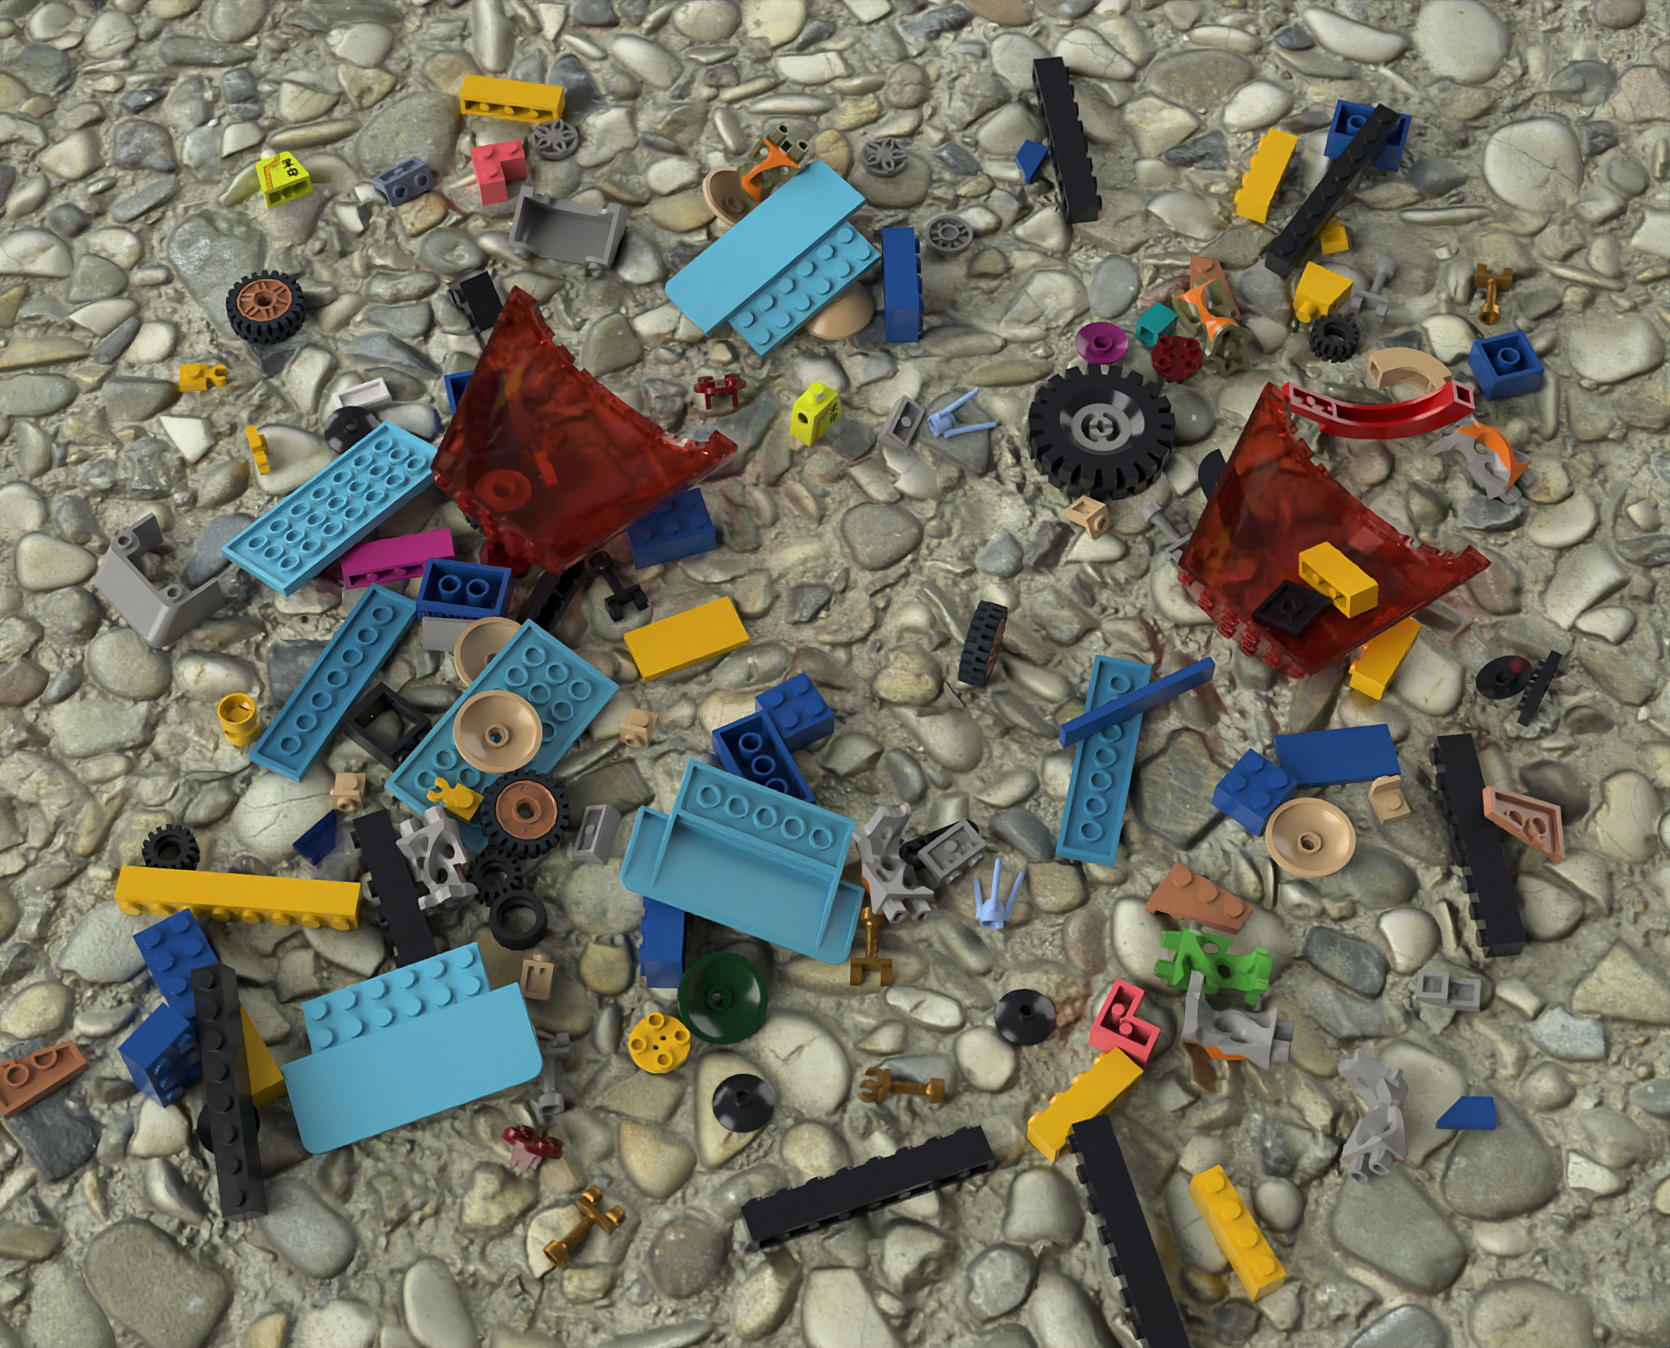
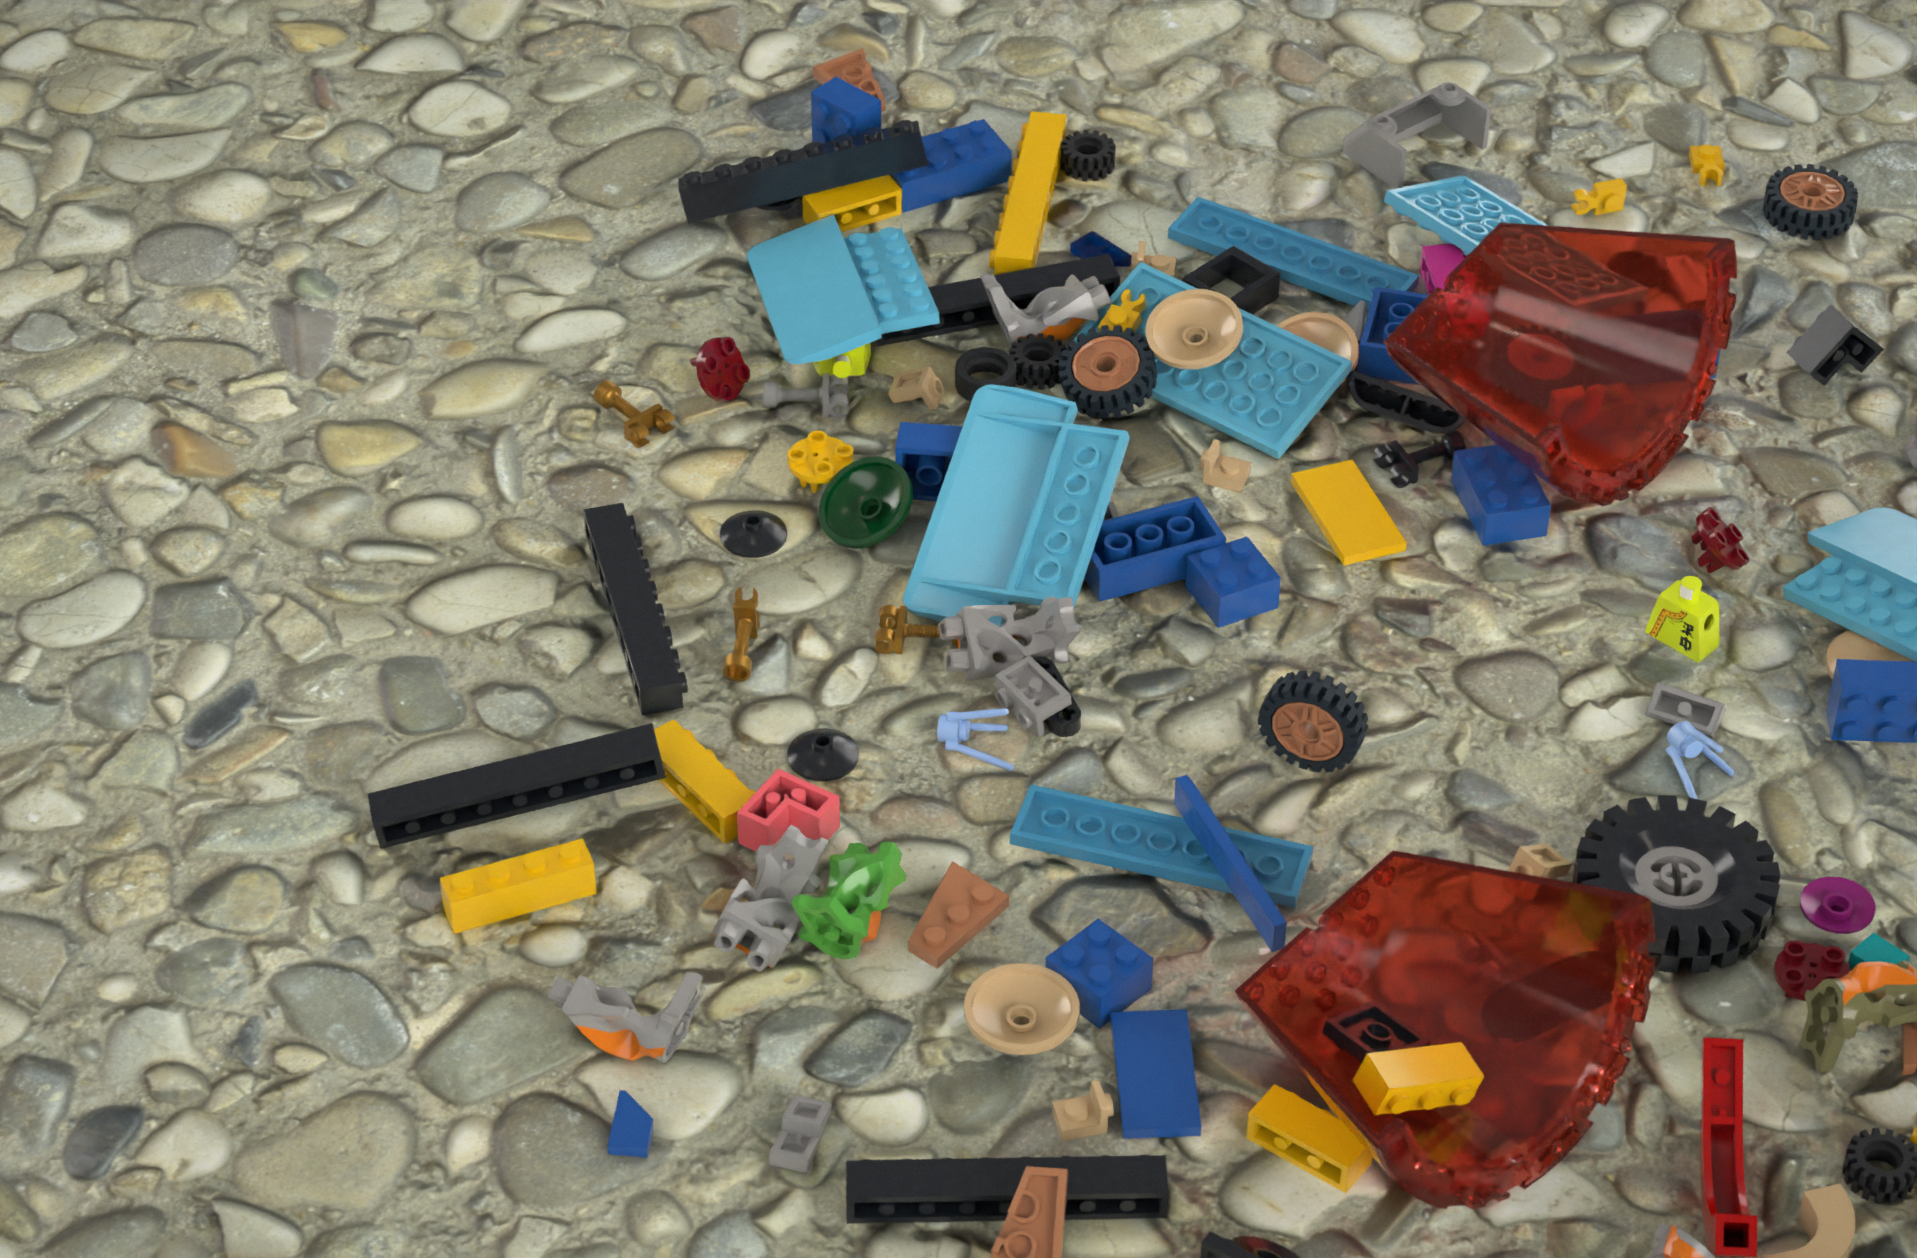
camera: 95 degrees right, 15 degrees down
yellow wheel [217,693,262,746] -> none

